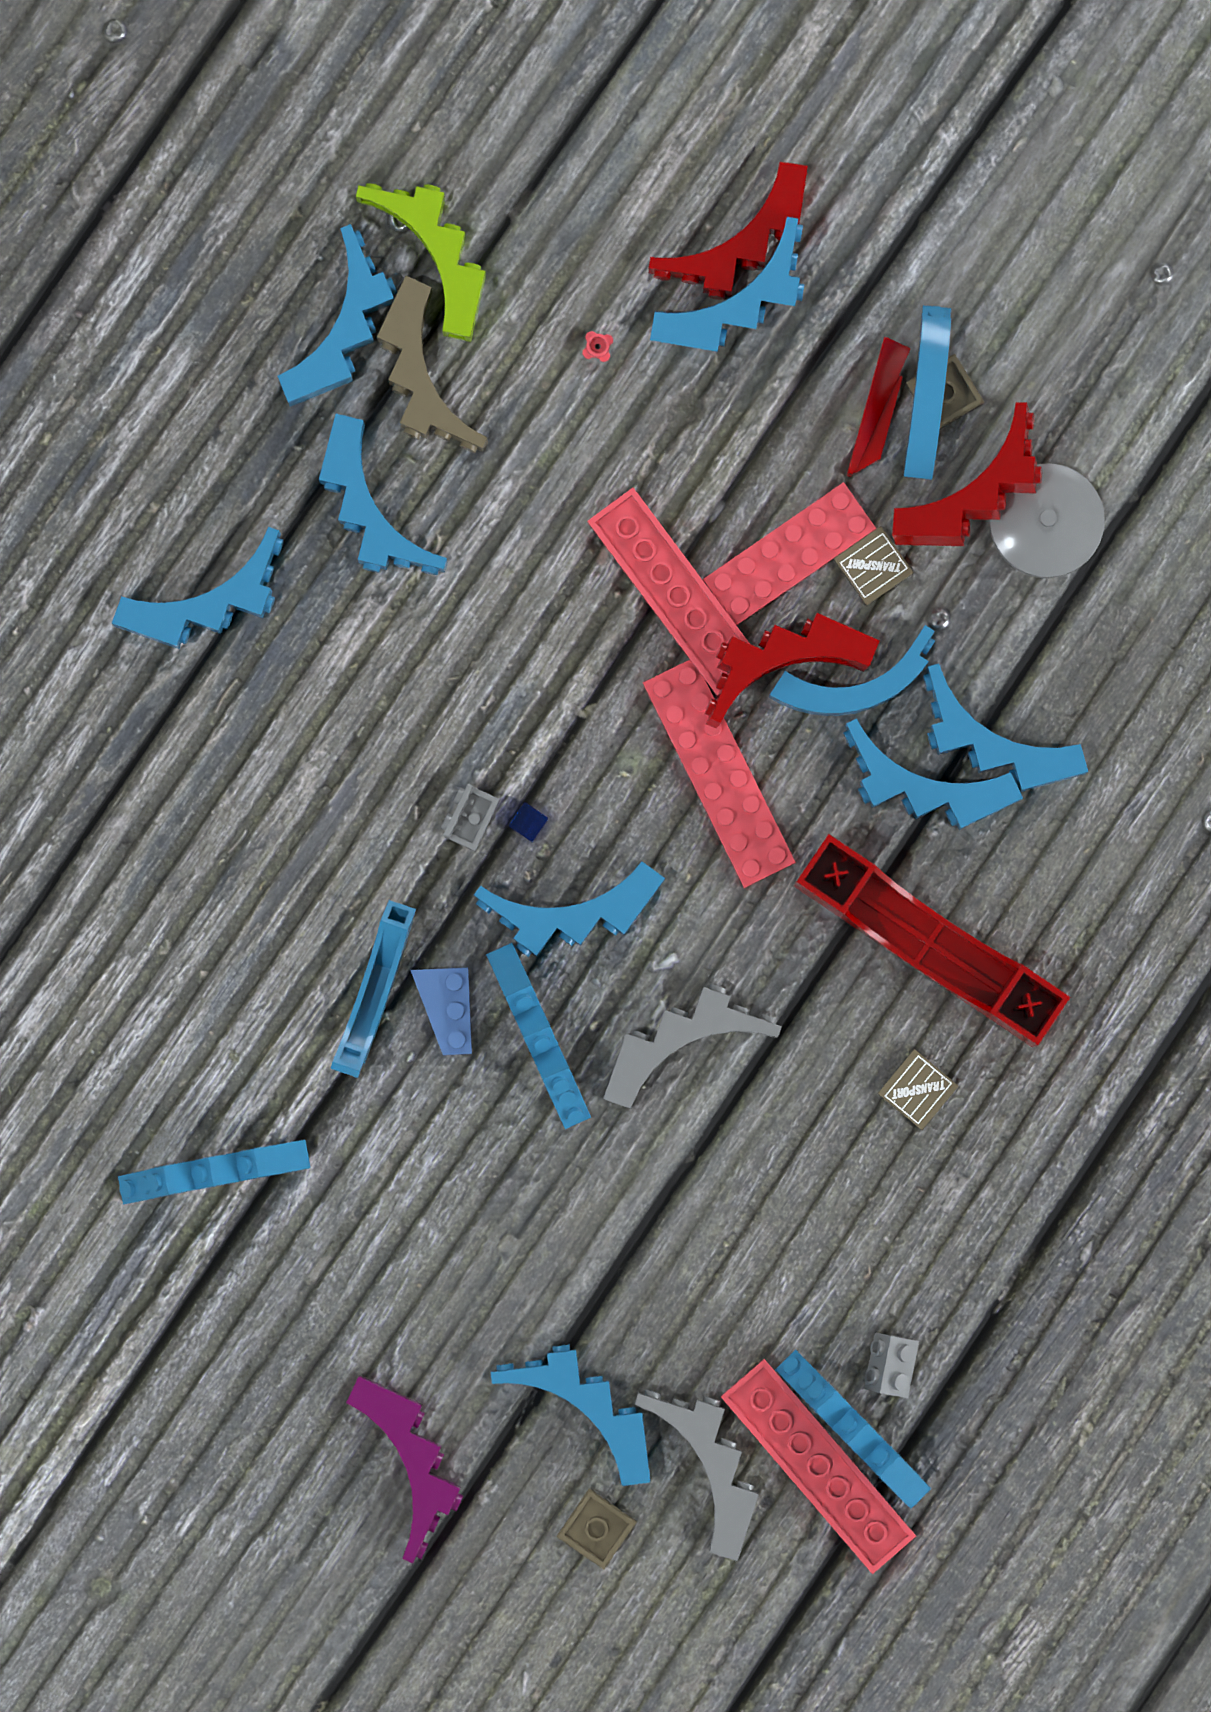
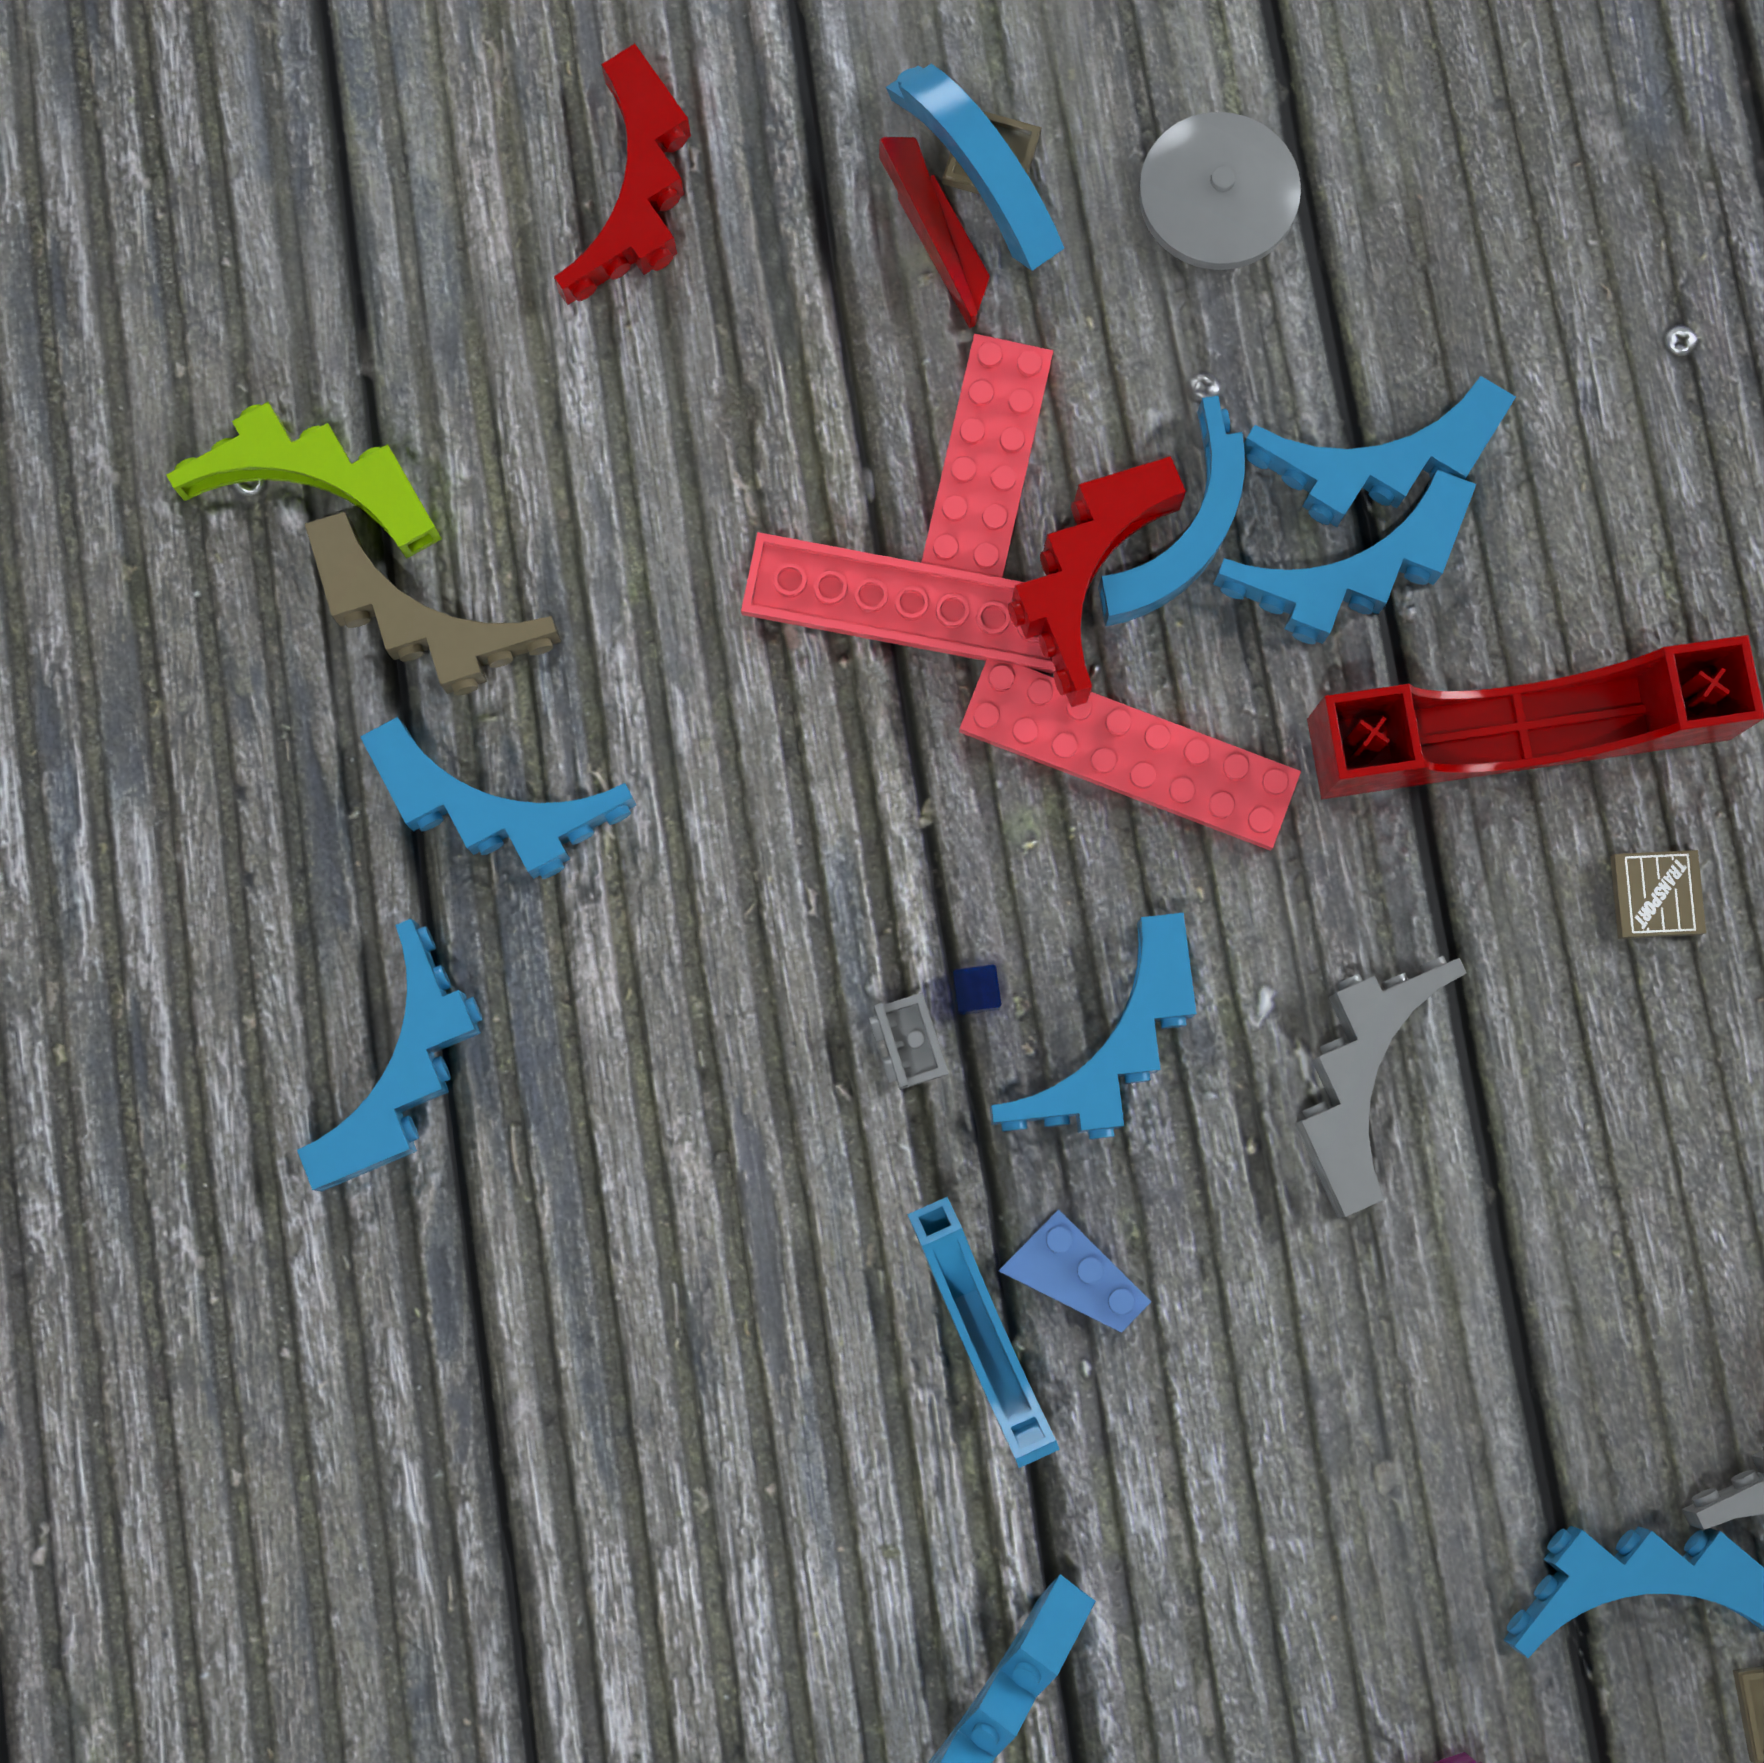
camera: 45 degrees left, 5 degrees down
dark azure arch [278,224,397,407] -> none
dark azure arch [486,943,591,1129] -> none
coral plate [582,331,613,362] -> none
dark azure arch [650,217,805,352] -> none
dark tan tile [834,526,914,606] -> none
red arch [892,402,1042,546] -> none

